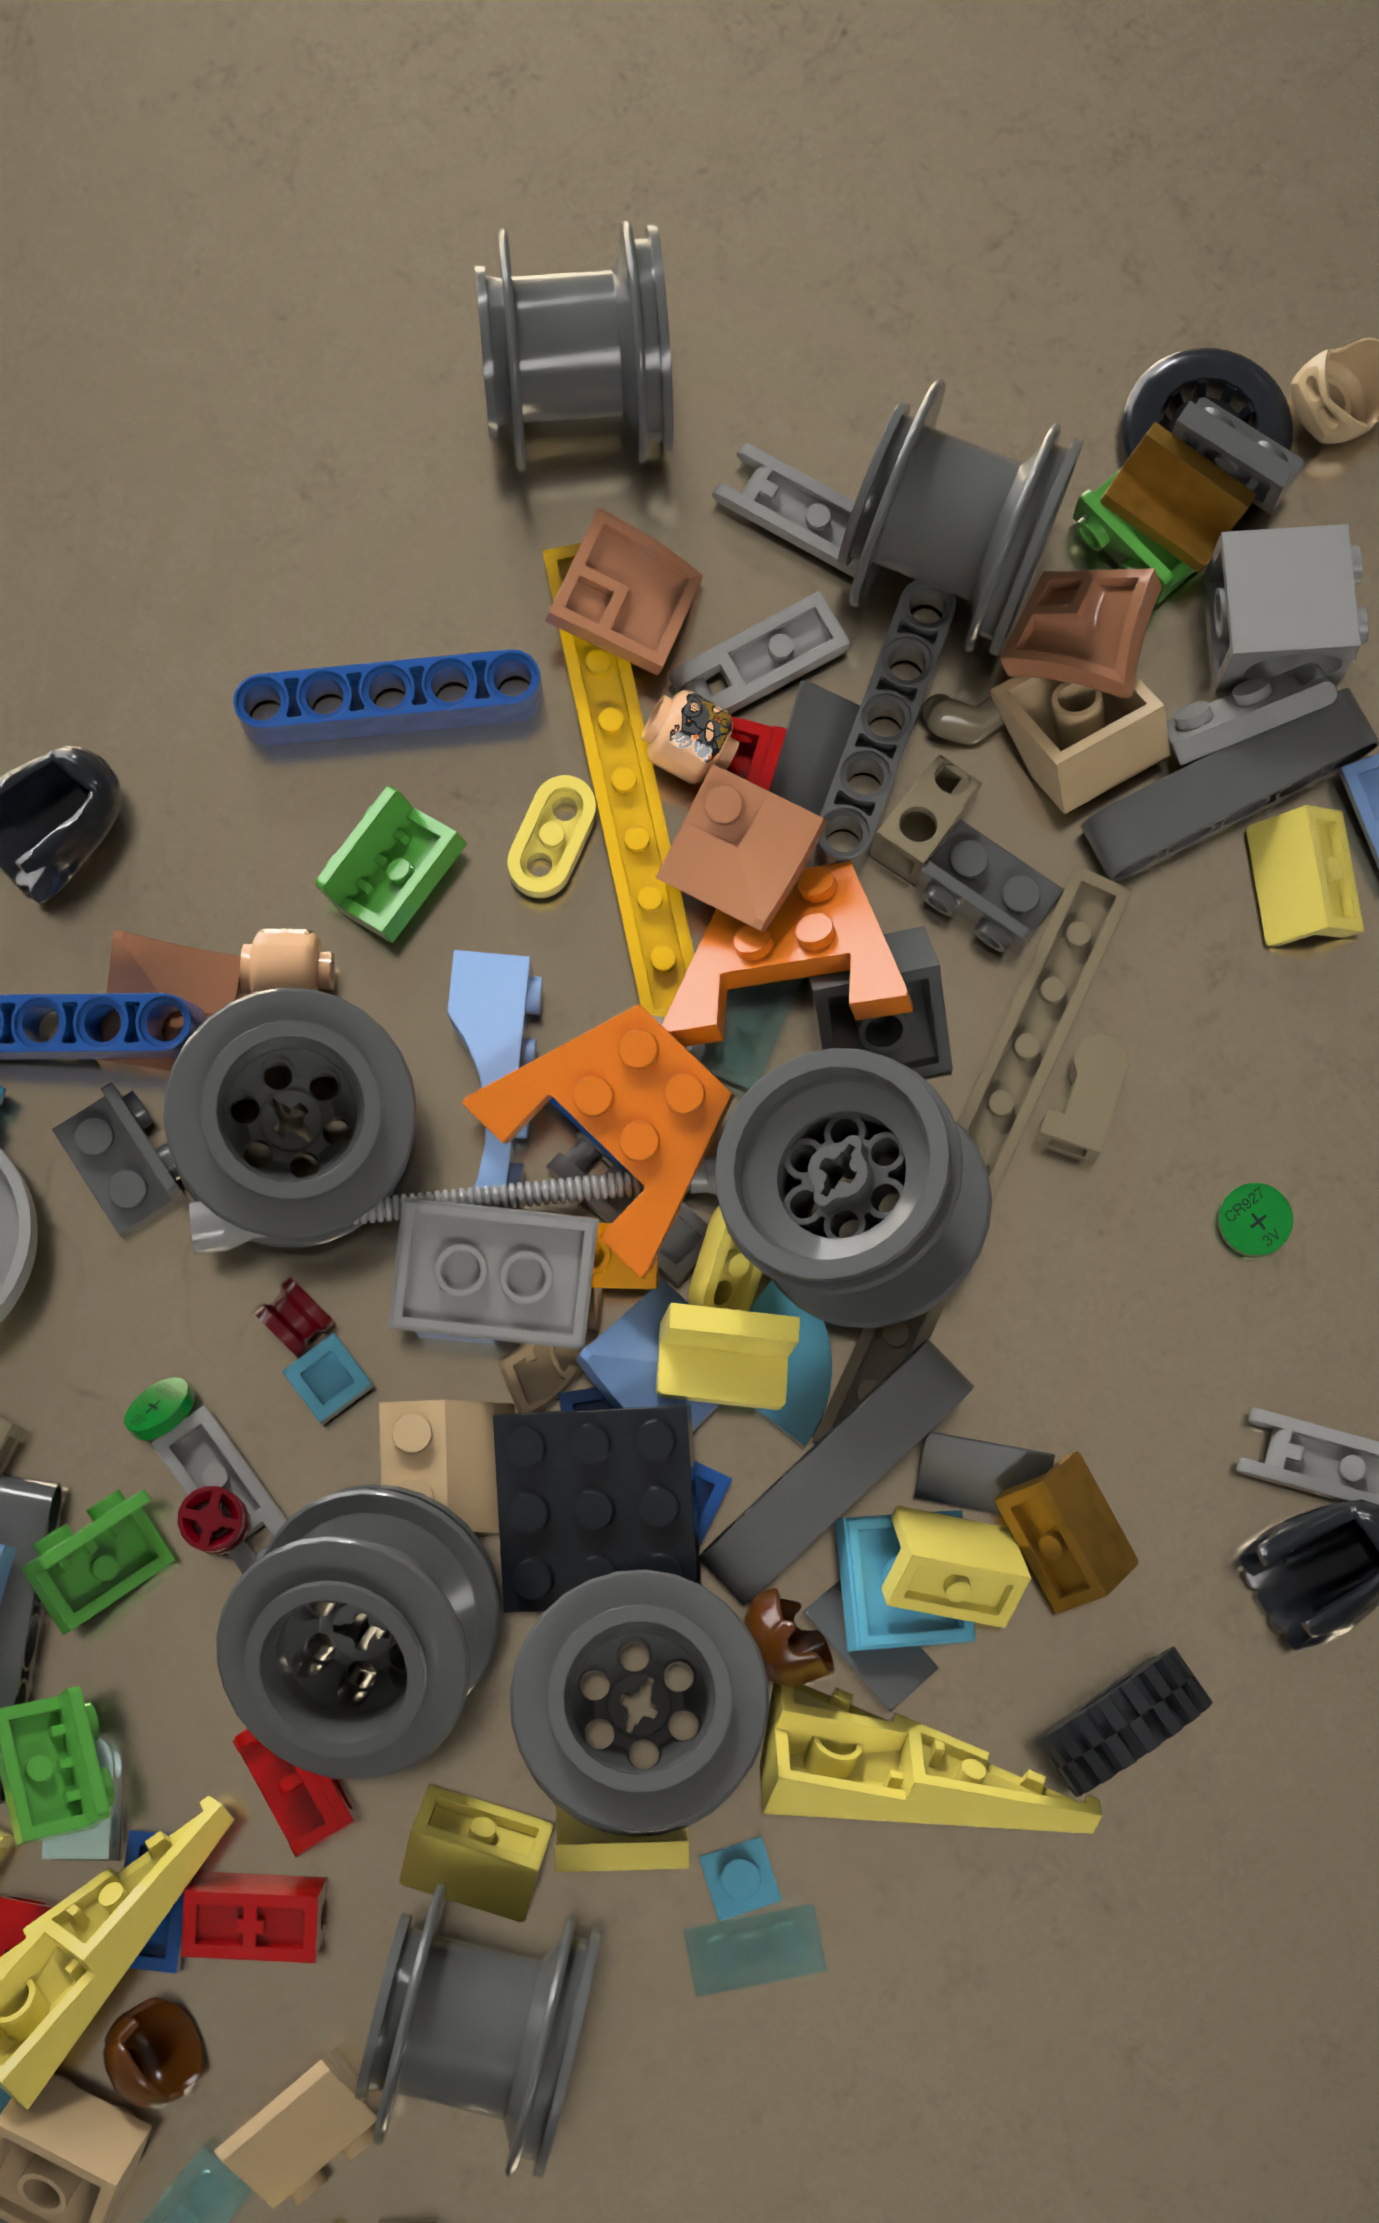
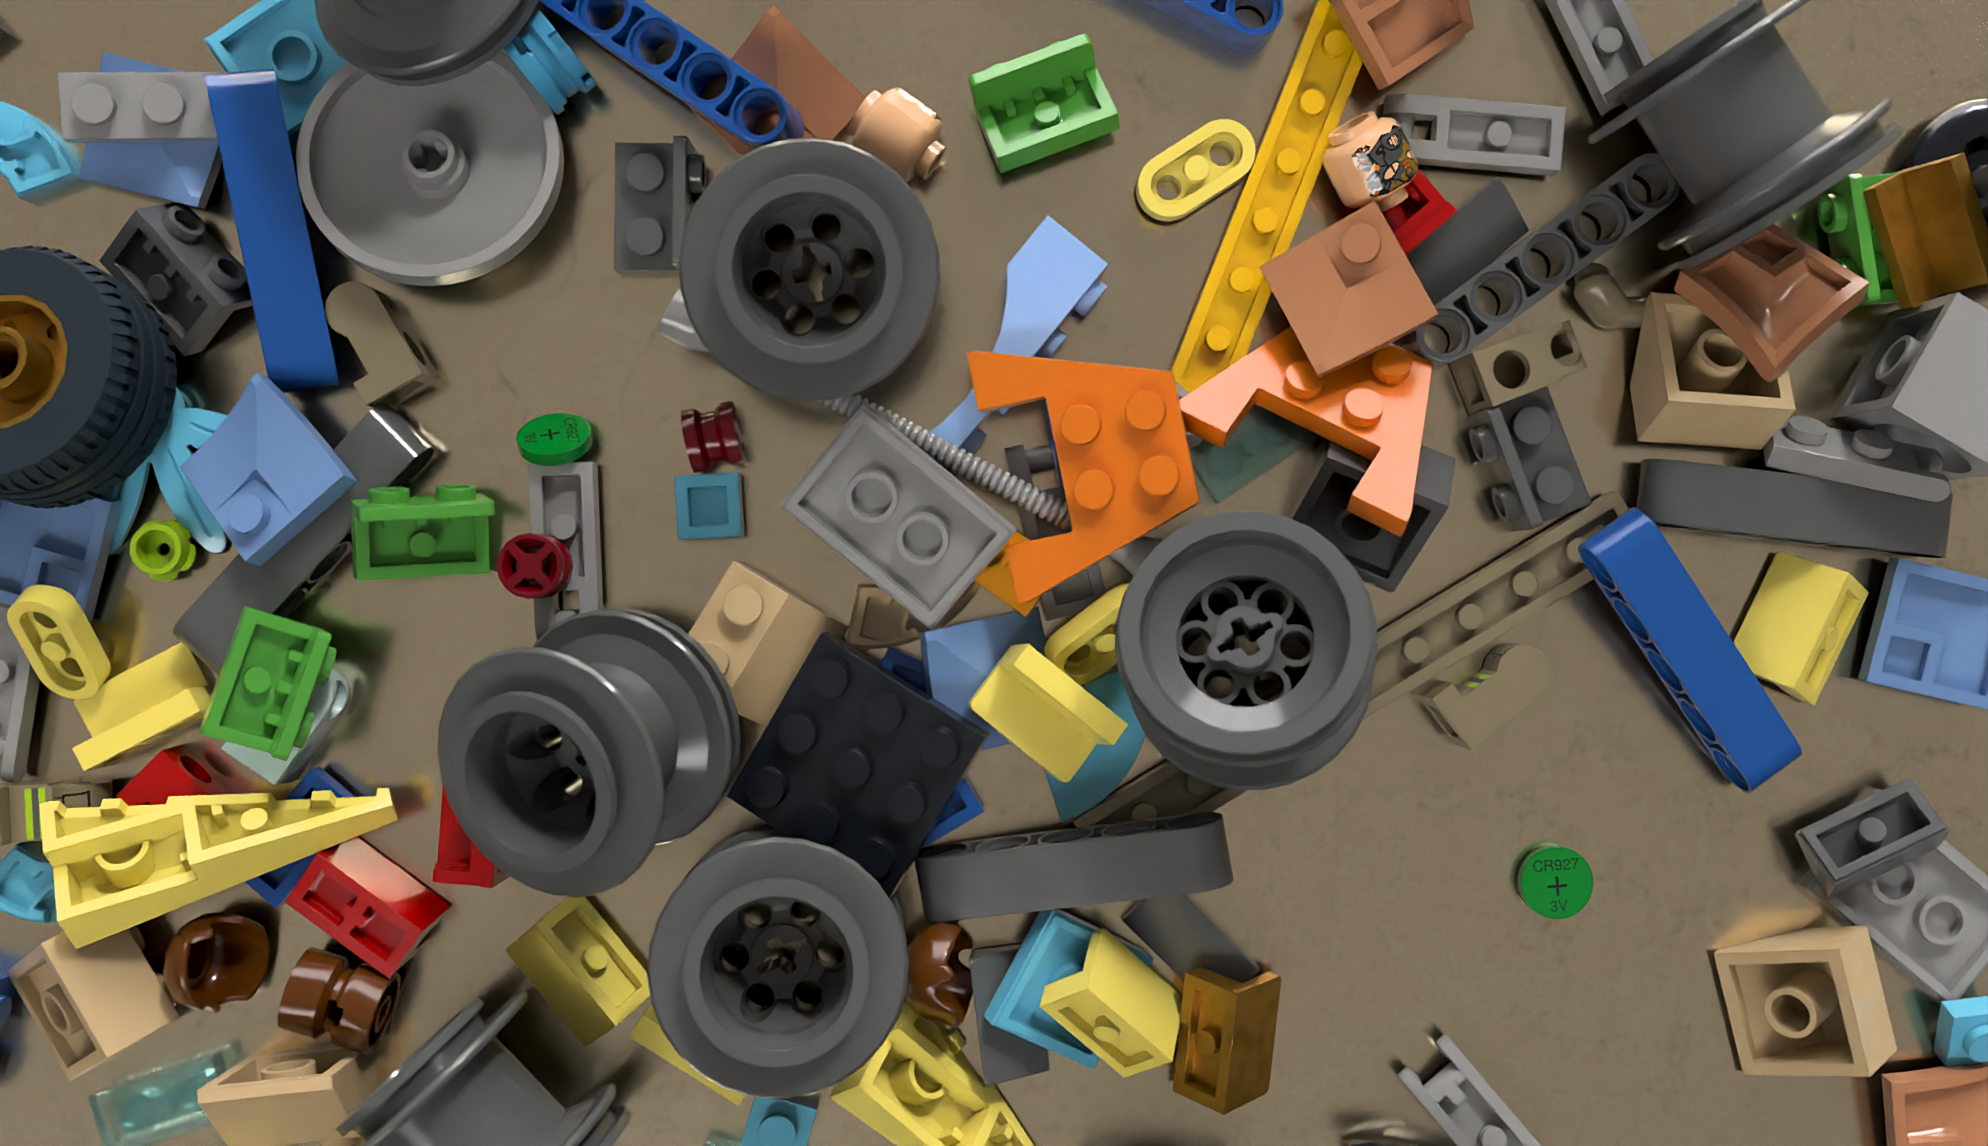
camera: 35 degrees right, 10 degrees up
none -> reddish brown wheel [277,947,401,1055]
none -> blue beam [1578,507,1802,794]

